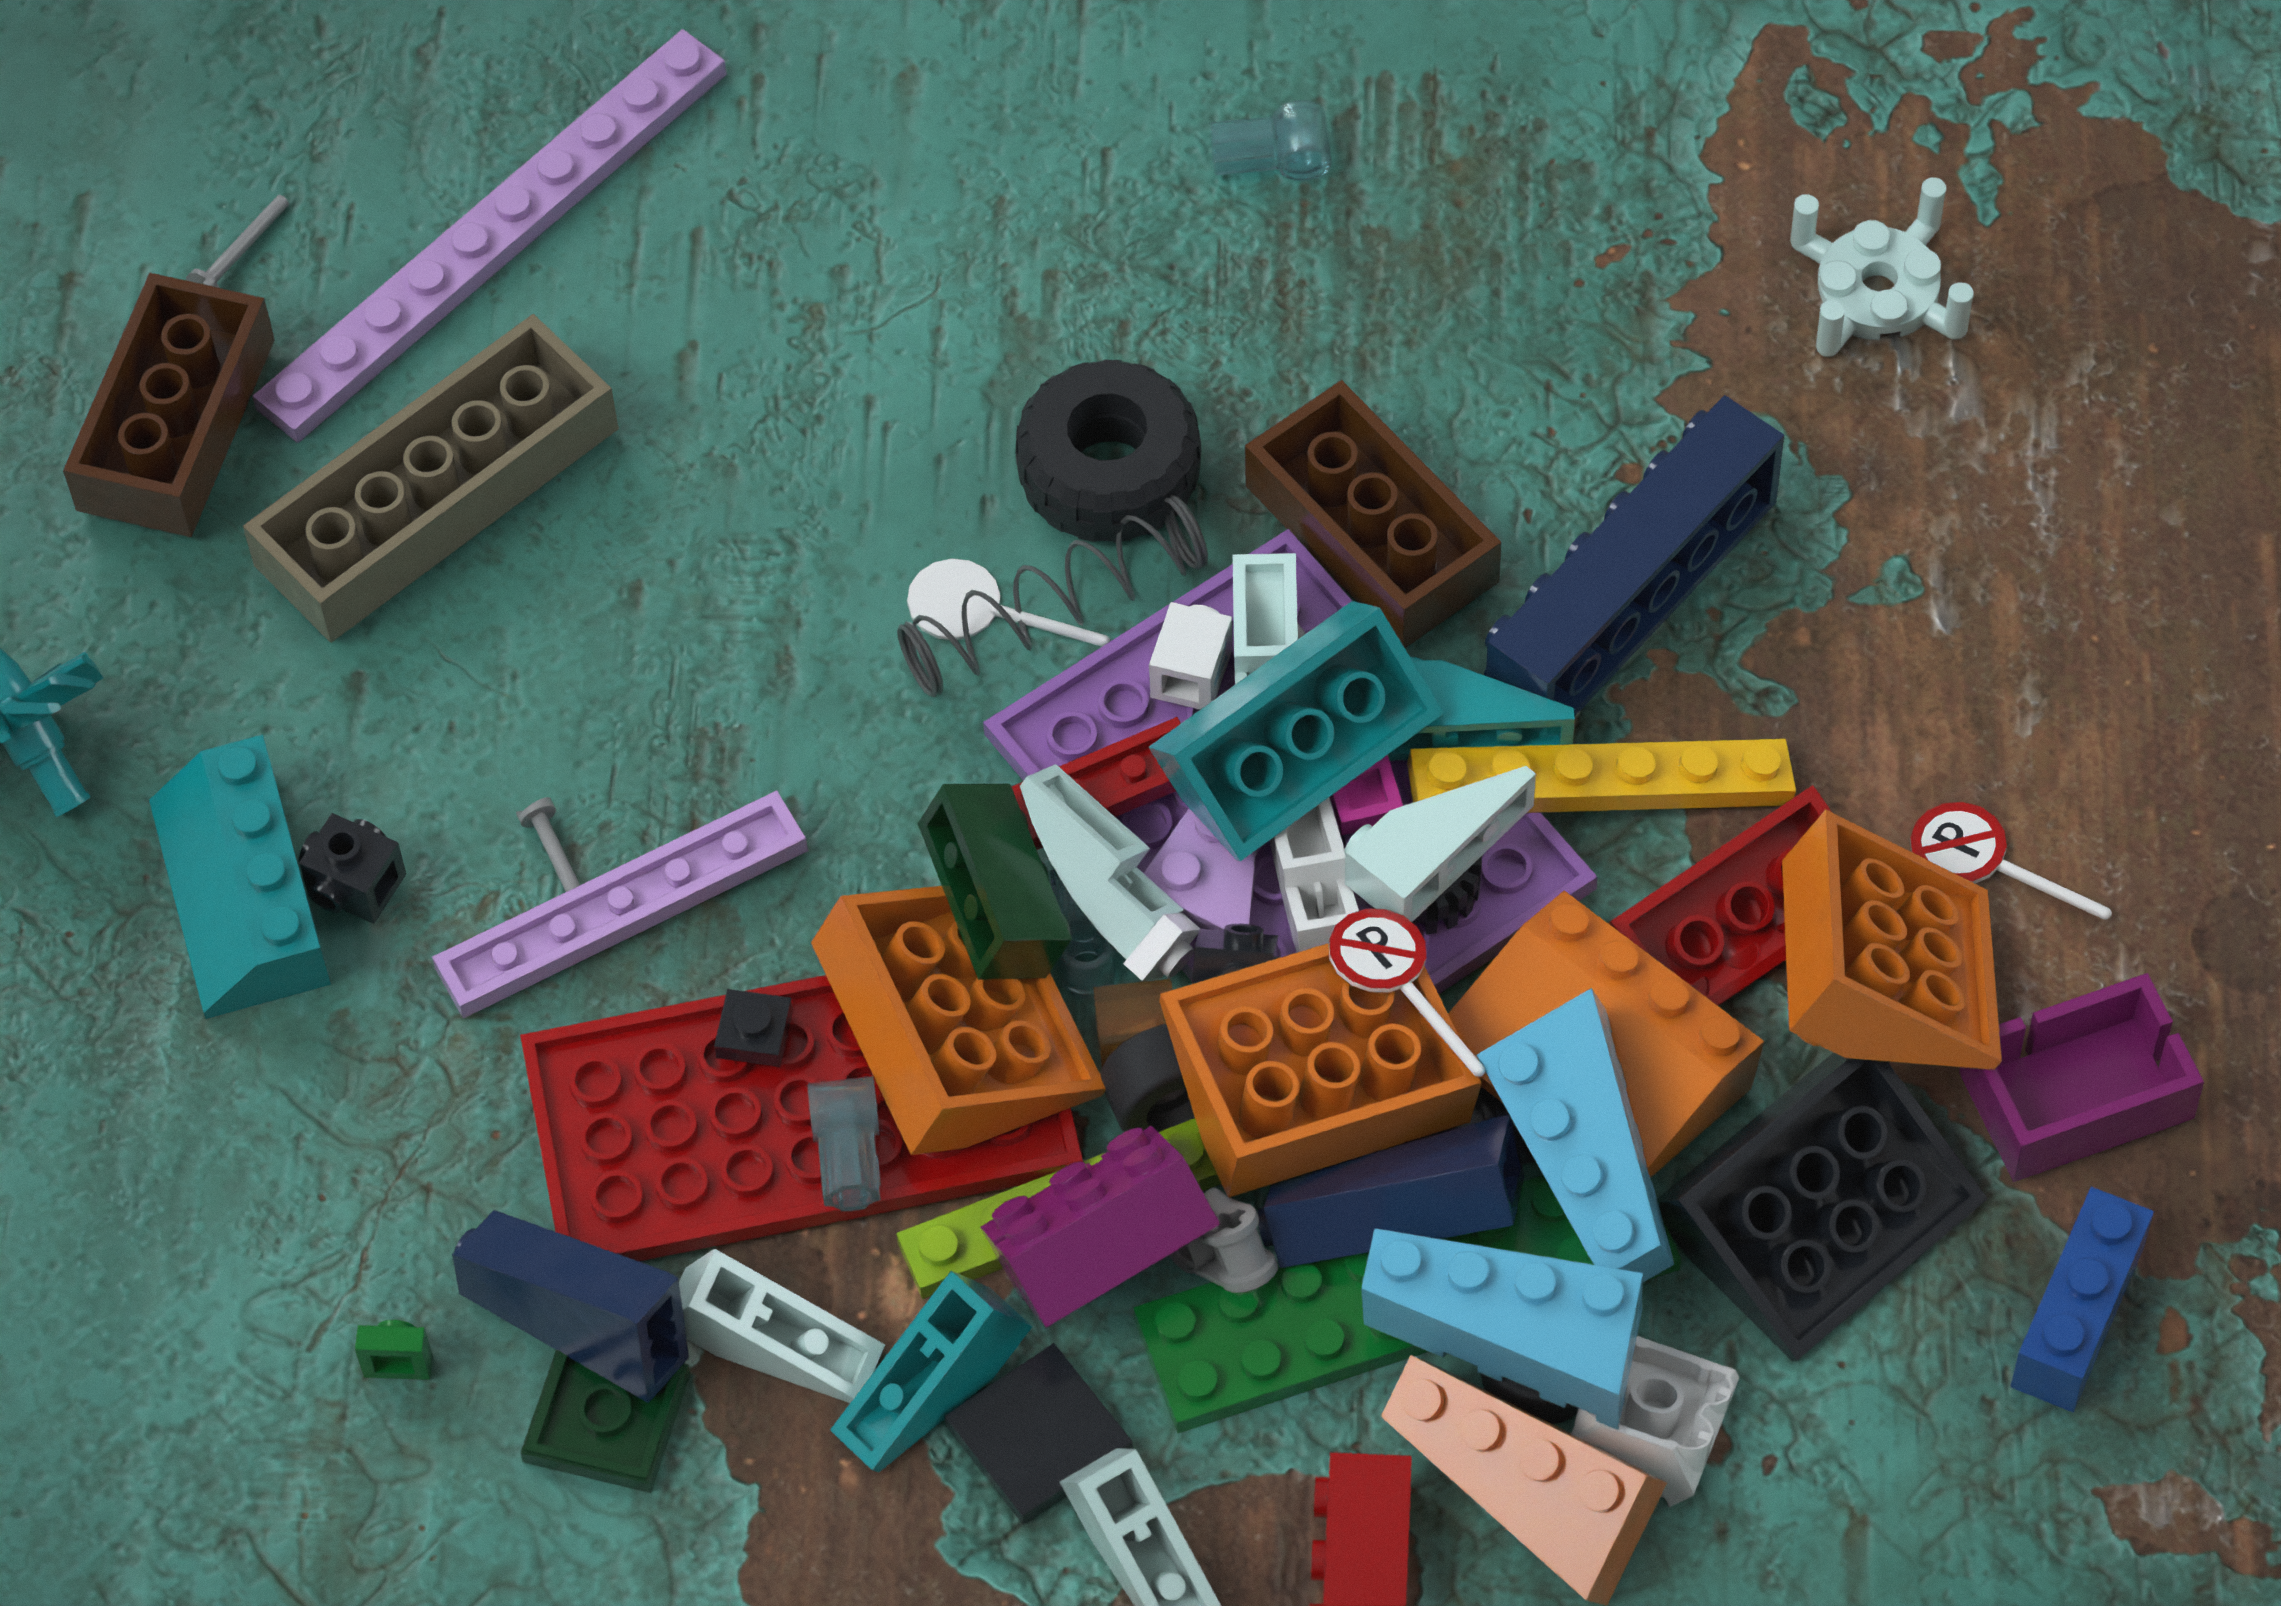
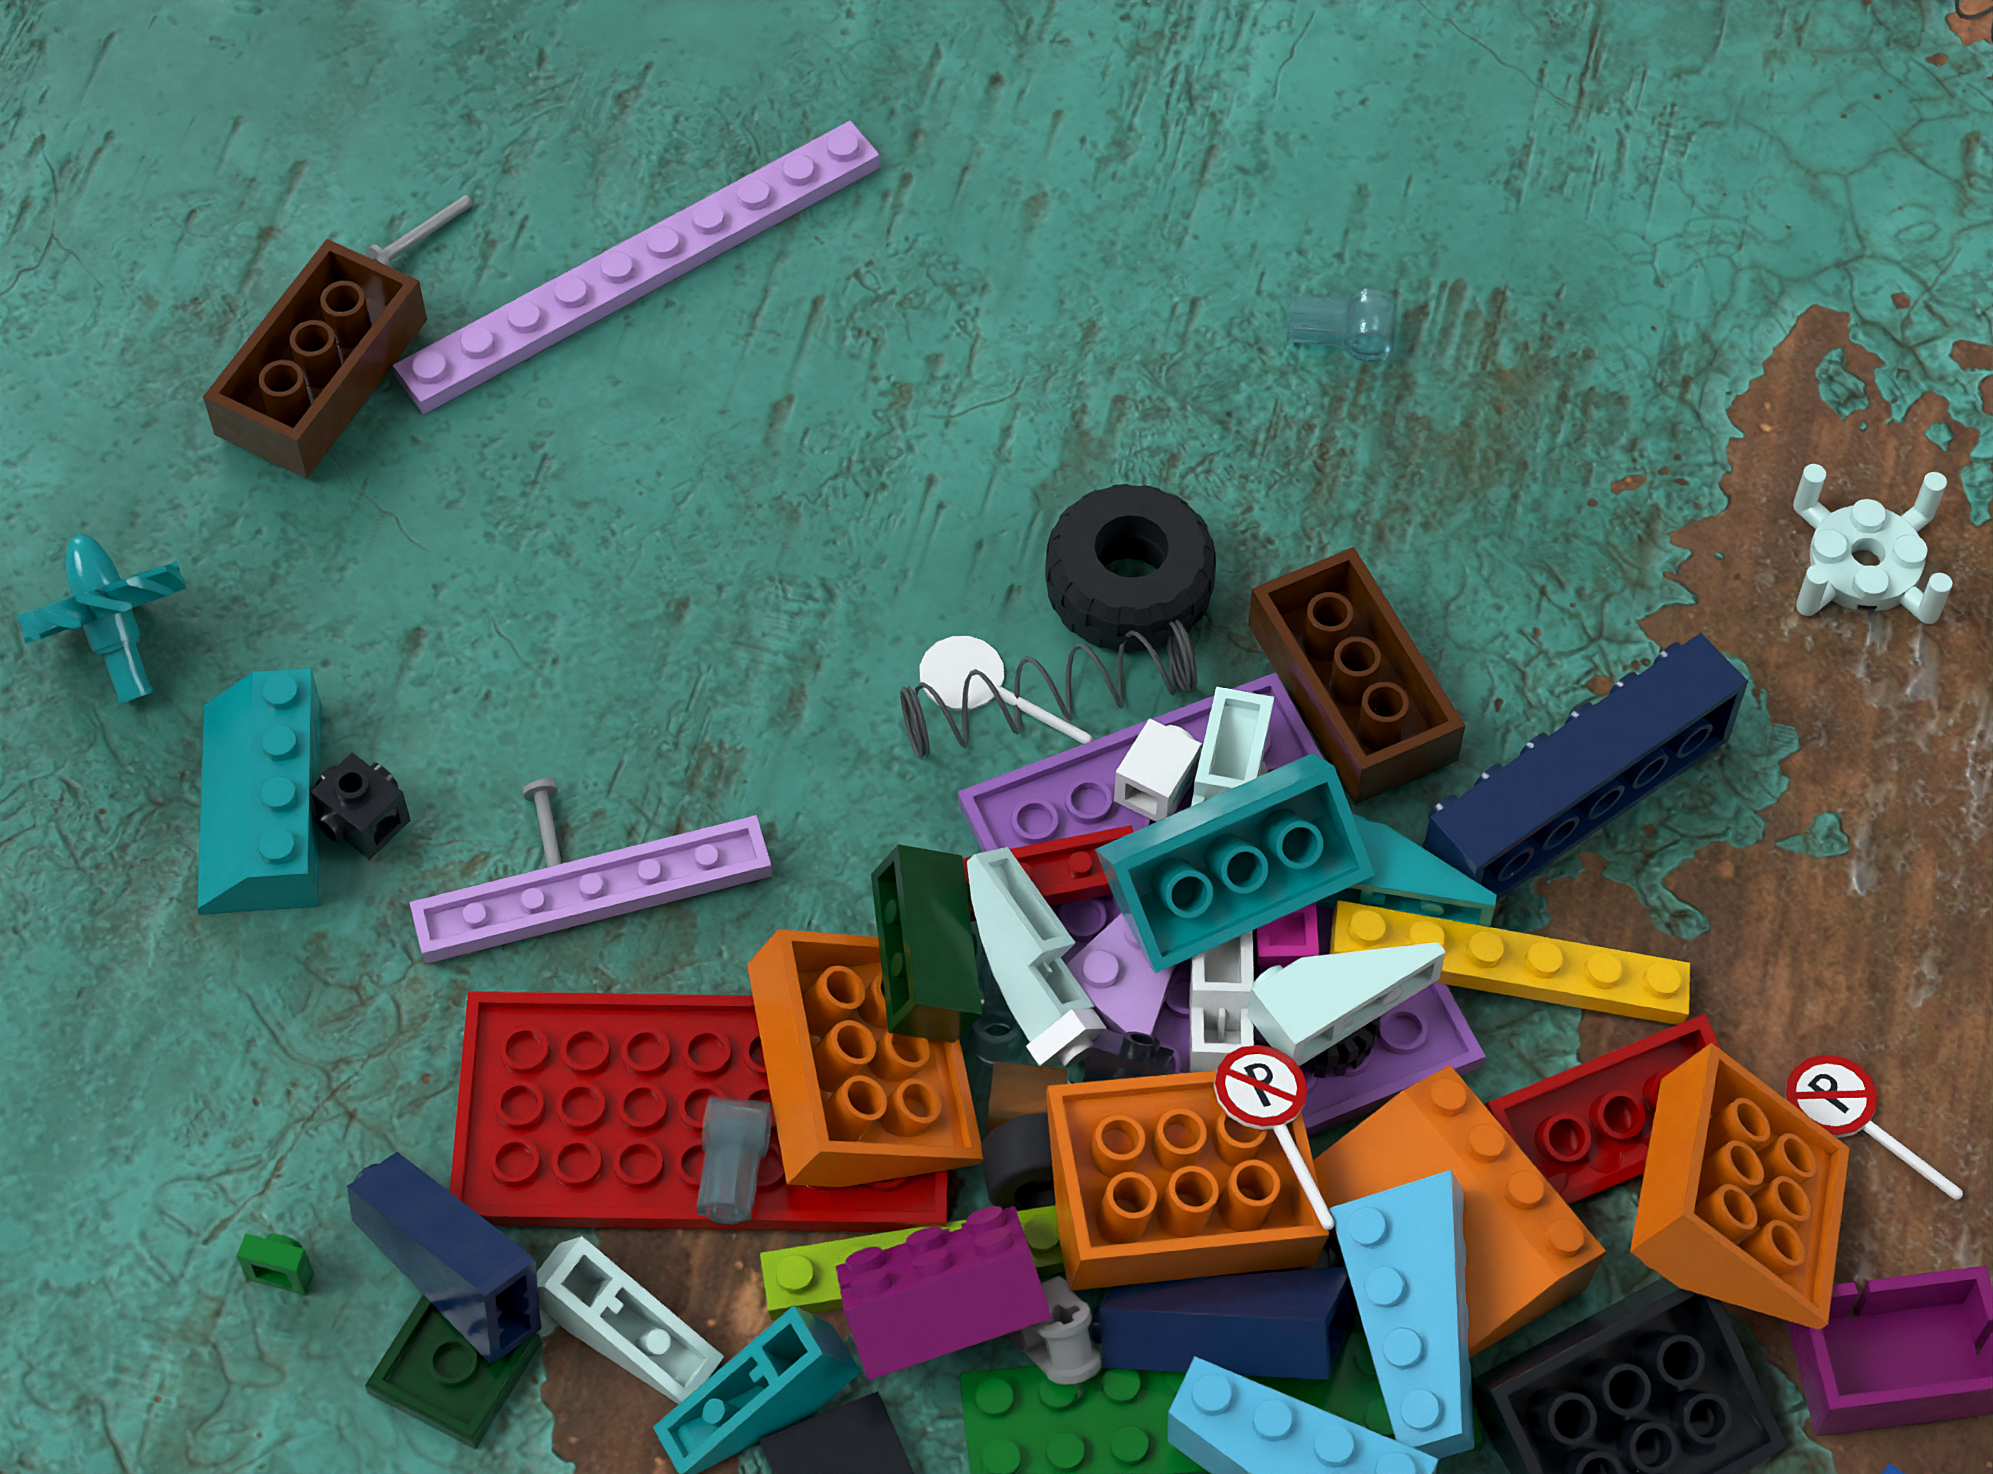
camera: 10 degrees right, 0 degrees up
dark tan brick [243,314,619,643] -> none
black plate [714,989,793,1067] -> none

